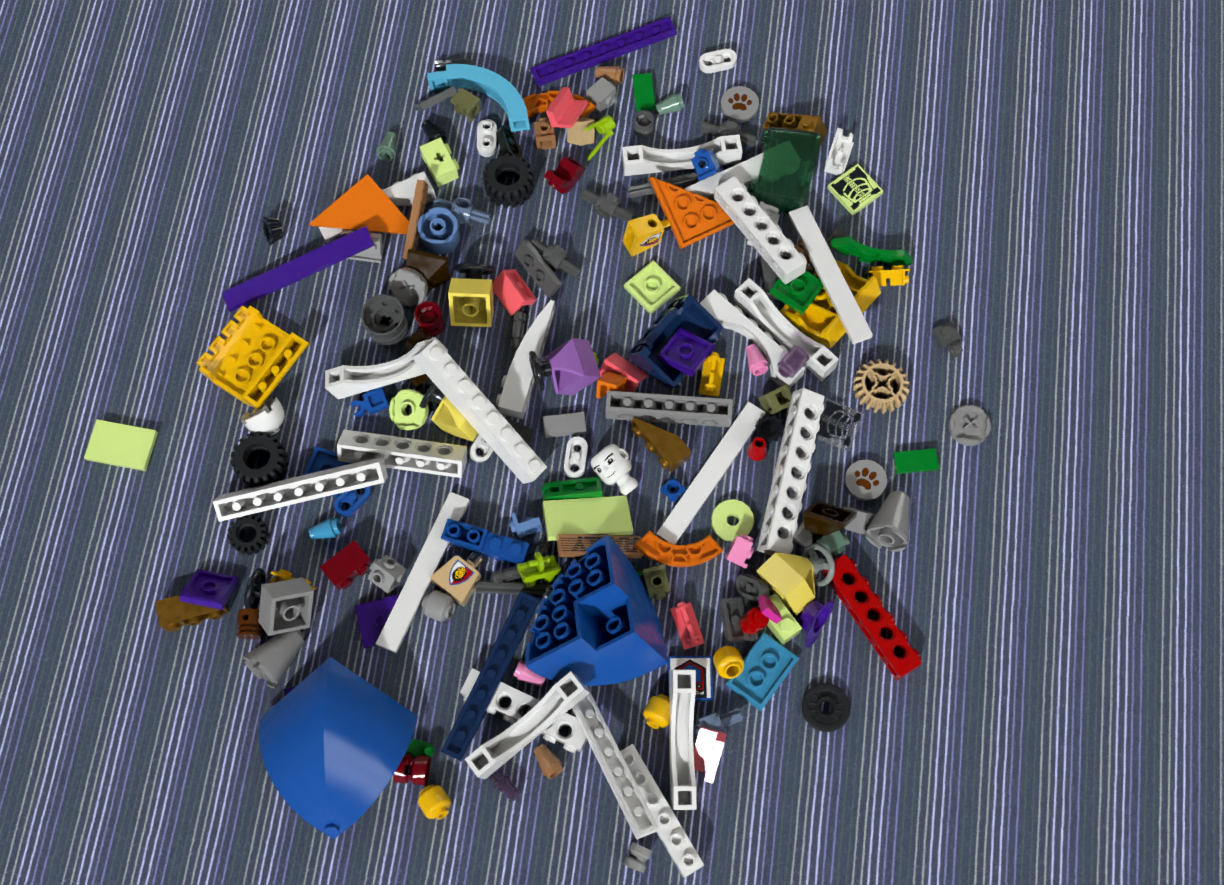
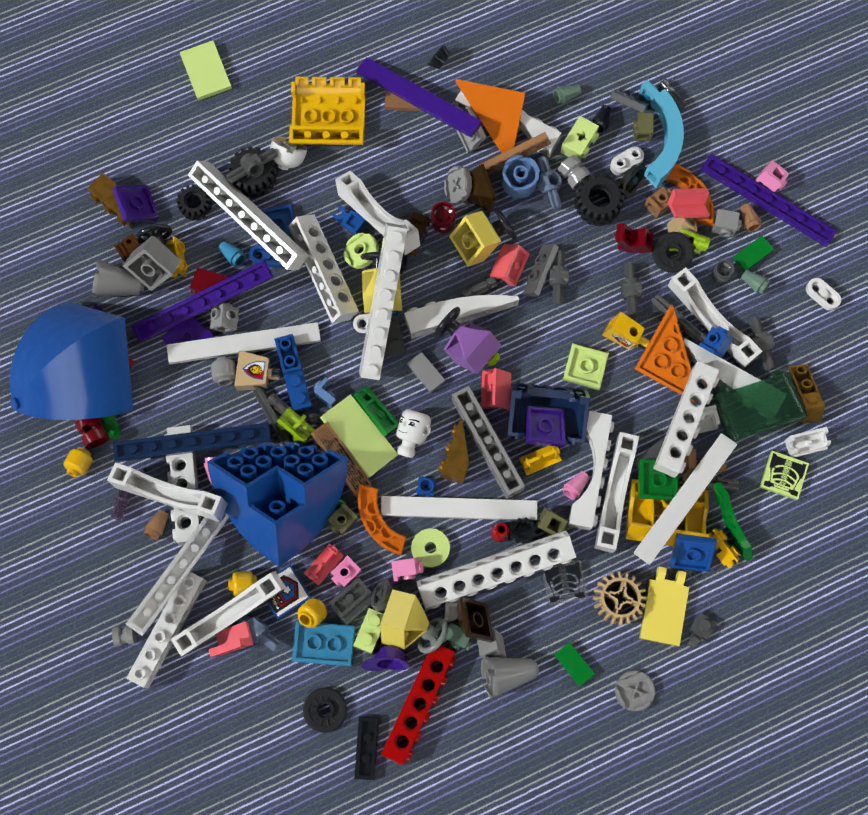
camera: 55 degrees right, 5 degrees up
dark grey wheel [361,294,409,346] -> none
white plate [564,437,588,479] -> none
orange panel [596,371,627,399] -> none
light grey tile [720,86,759,123] -> none
red brick [739,607,769,635] -> none
dark pink tile [758,594,782,624] -> none
clear purple brick [777,345,809,378] -> none
light grey tile [844,459,887,502] -> none
none -> dark purple tile [131,260,274,343]
none -> dark grey axle [226,148,278,183]
none -> bright pink brick [330,555,362,588]
none -> black tile [354,716,379,780]
none -> medium nougat tile [385,91,421,111]
none -> light grey wheel [558,155,592,190]
none -> light yellow tile [639,567,689,647]
none -> black wheel [652,232,694,273]
none -> blue tile [670,534,717,572]
none -> bright pink brick [755,160,790,192]

